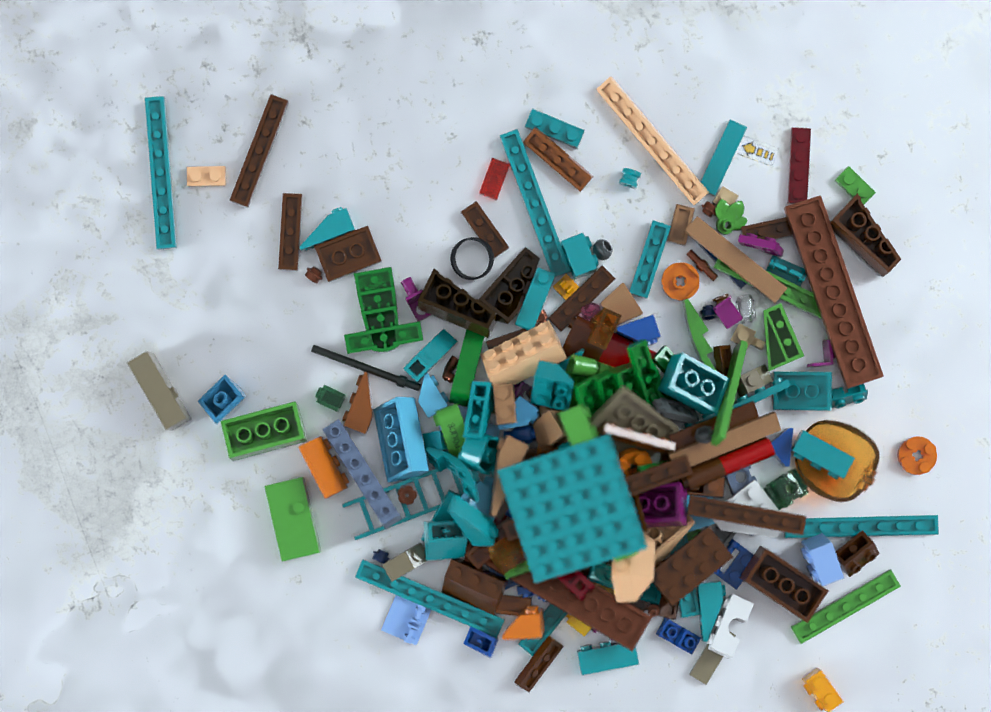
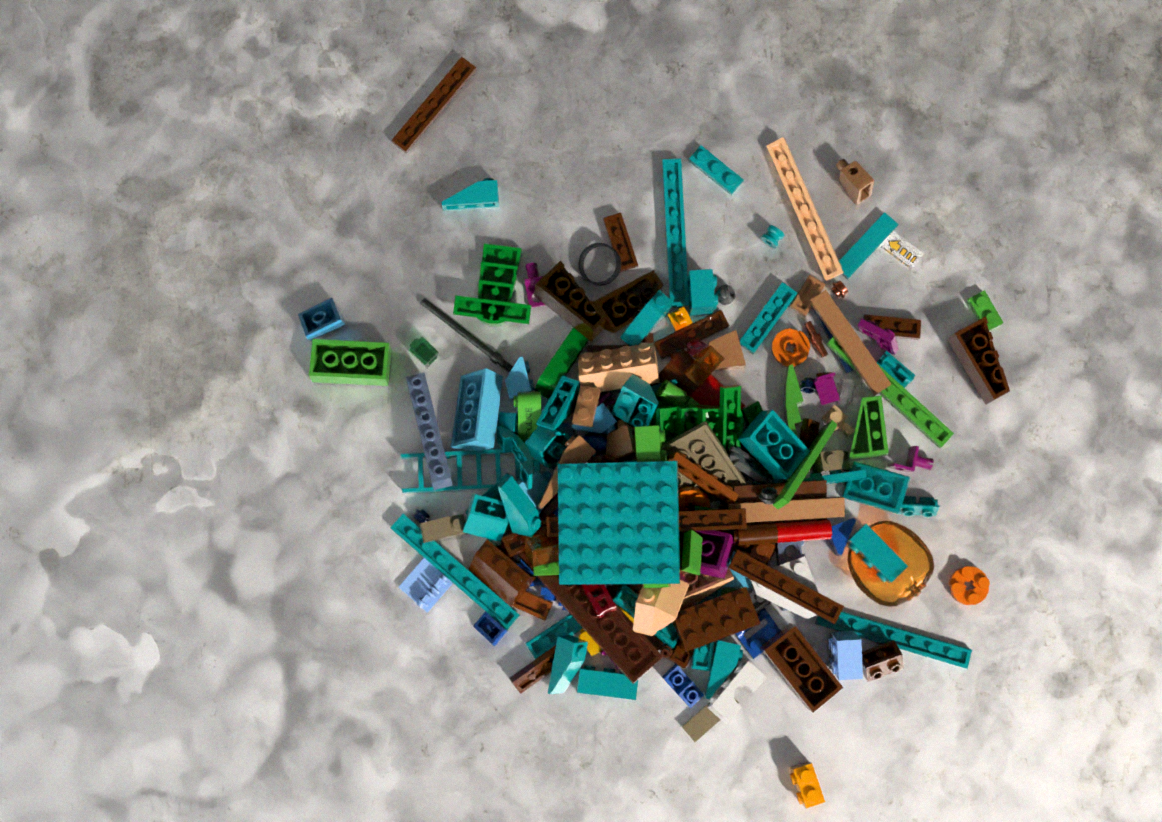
camera: 20 degrees right, 5 degrees down
dark tan brick [127,351,192,431] -> none
teal plate [145,96,177,250] -> none
light nougat plate [187,166,226,187] -> none
bright green brick [264,477,322,562] -> none
reddish brown plate [278,193,303,271] -> none
orange slope [298,436,349,499] -> none
copper plate [305,266,323,284] -> none
reddish brown plate [314,226,382,282] -> none
dark orange slope [342,372,373,434] -> none
copper plate [398,486,417,505] -> none
teal slope [403,329,458,383] -> none
copper arm [442,355,459,383] -> none
clear red plate [479,158,510,200] -> none
orange slope [502,605,545,640] -> none
dark orange plate [523,127,594,192] -> none
blue slope [615,315,661,346] -> none
tan plate [712,186,739,206] -> none
bright green plate [715,199,748,234] -> none
clear green brick [763,468,809,510] -> none
copper plate [784,195,884,389] -> none
dark red plate [787,127,811,204] -> none
bright green tile [791,569,901,644] -> none
none -> teal slope [548,635,588,694]
none -> bright green slope [682,530,703,575]
none -> medium nougat torso [836,159,874,205]

